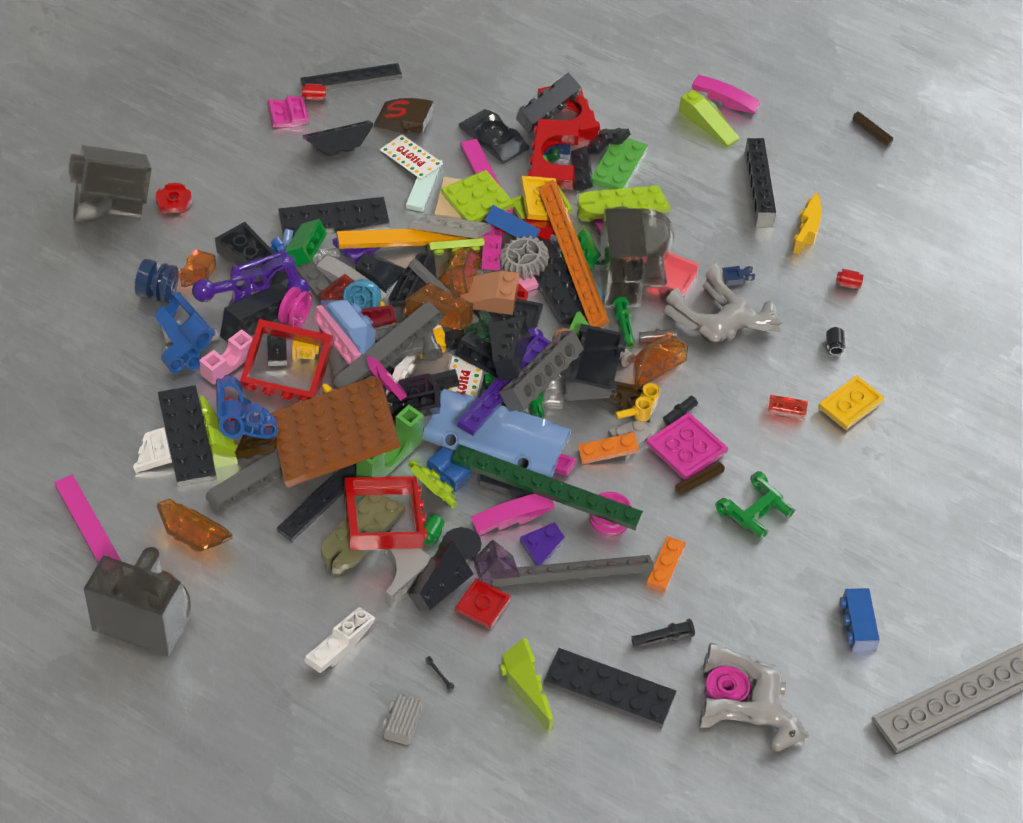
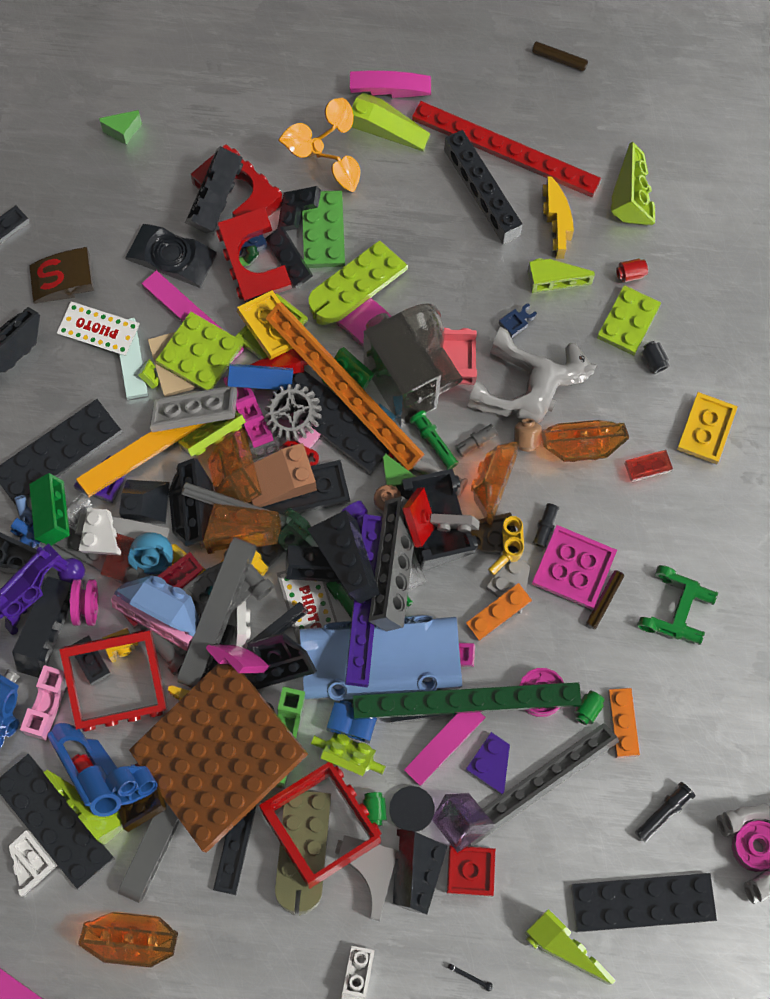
camera: 25 degrees left, 20 degrees up
none -> white wing [79,508,121,556]
none -> bright green slope [99,110,142,145]
none -> lime tile [138,359,159,389]
none -> light orange plant [278,98,360,192]
none -> red plate [402,487,436,547]
none -> red plate [412,101,601,198]
none -> light grey plate [430,514,480,532]
none -> medium nougat head [514,418,542,452]
none -> lime slope [527,258,595,293]
none -> clear orange wedge [541,420,629,462]
none -> green brick [574,690,605,725]
none -> lime plate [597,285,661,356]
none -> lime wedge [611,142,655,225]

